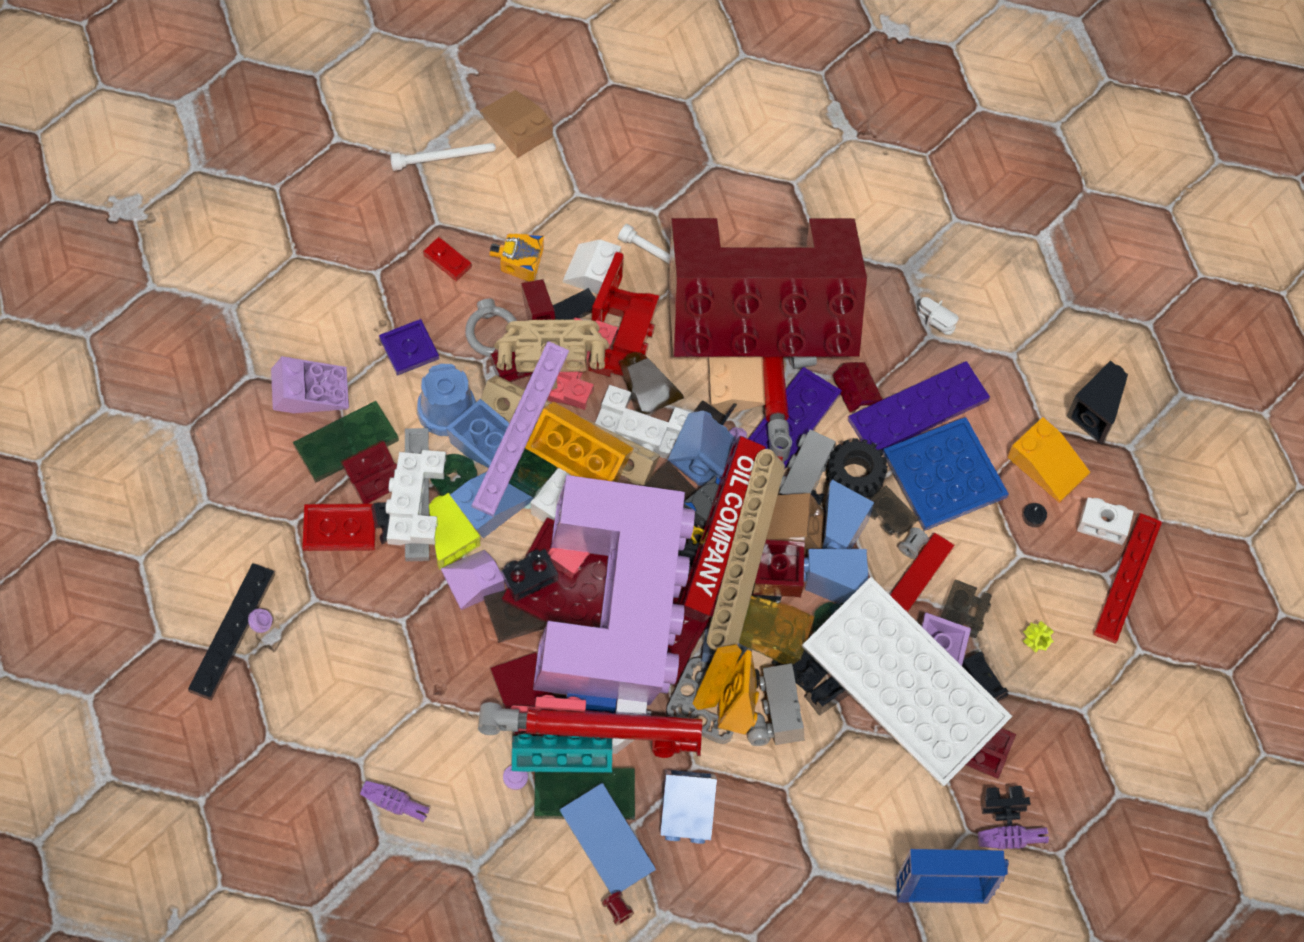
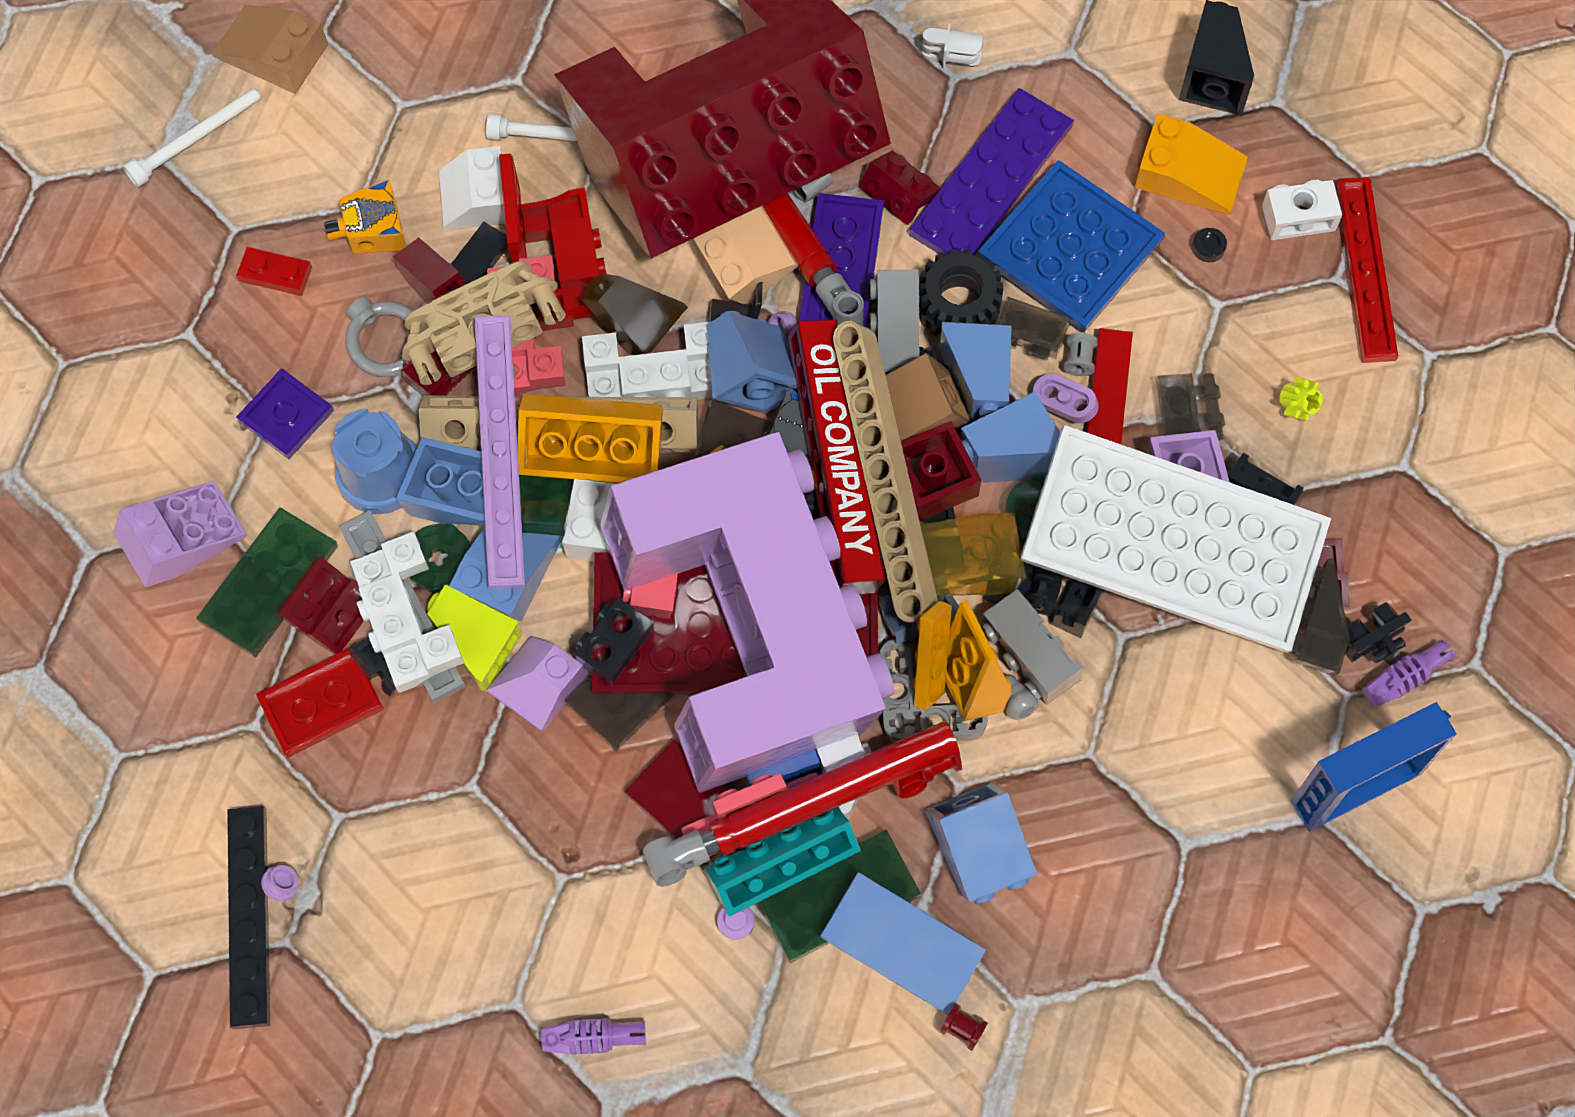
camera: 20 degrees left, 5 degrees up
none -> lavender plate [1033,373,1099,423]
none -> clear smoke slope [1291,558,1350,676]

